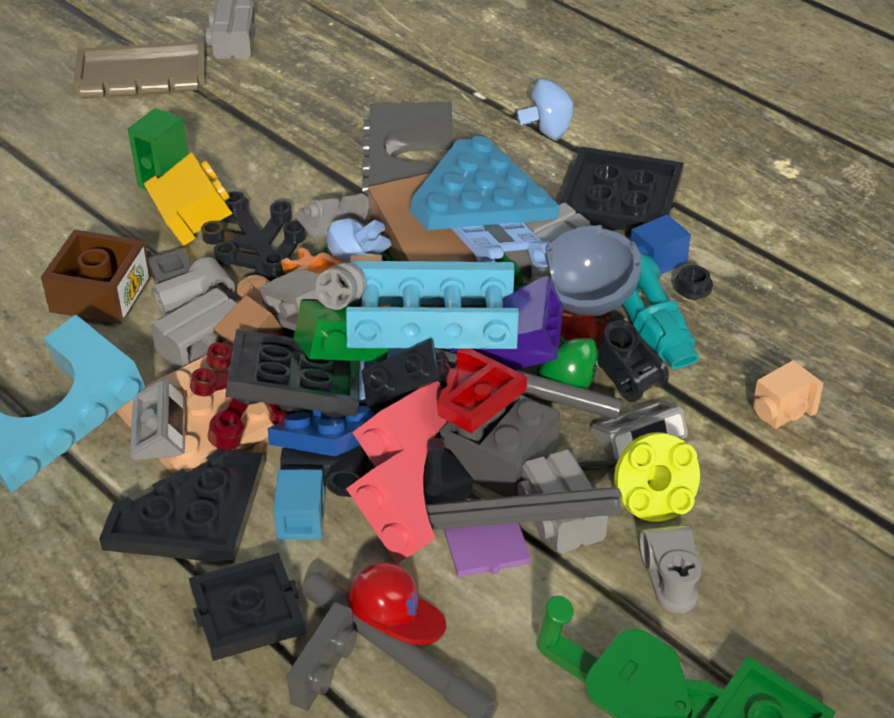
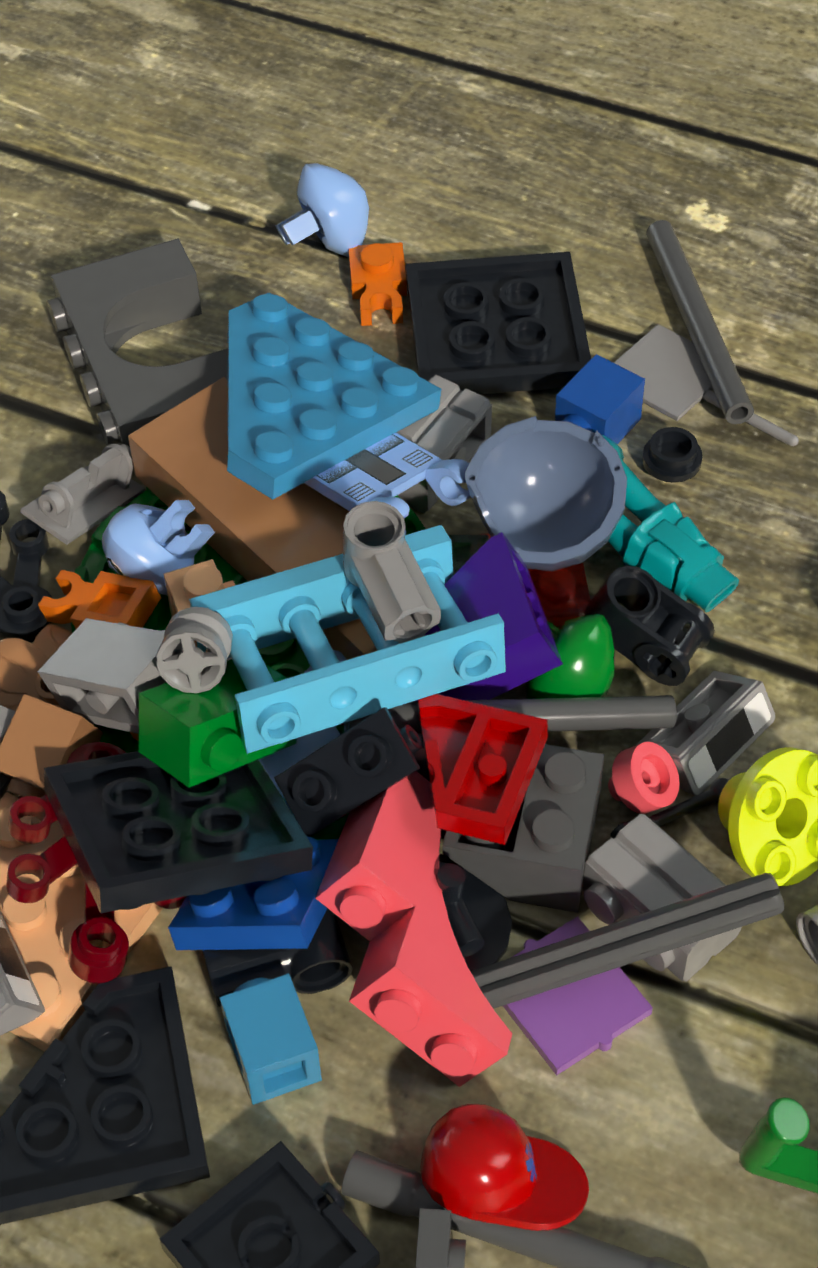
camera: 20 degrees left, 10 degrees up
none -> light grey piece [343,501,441,644]
none -> orange plate [349,242,407,326]
none -> coral tile [608,742,680,814]
none -> light grey piece [614,324,799,447]
none -> dark grey piece [646,220,754,424]

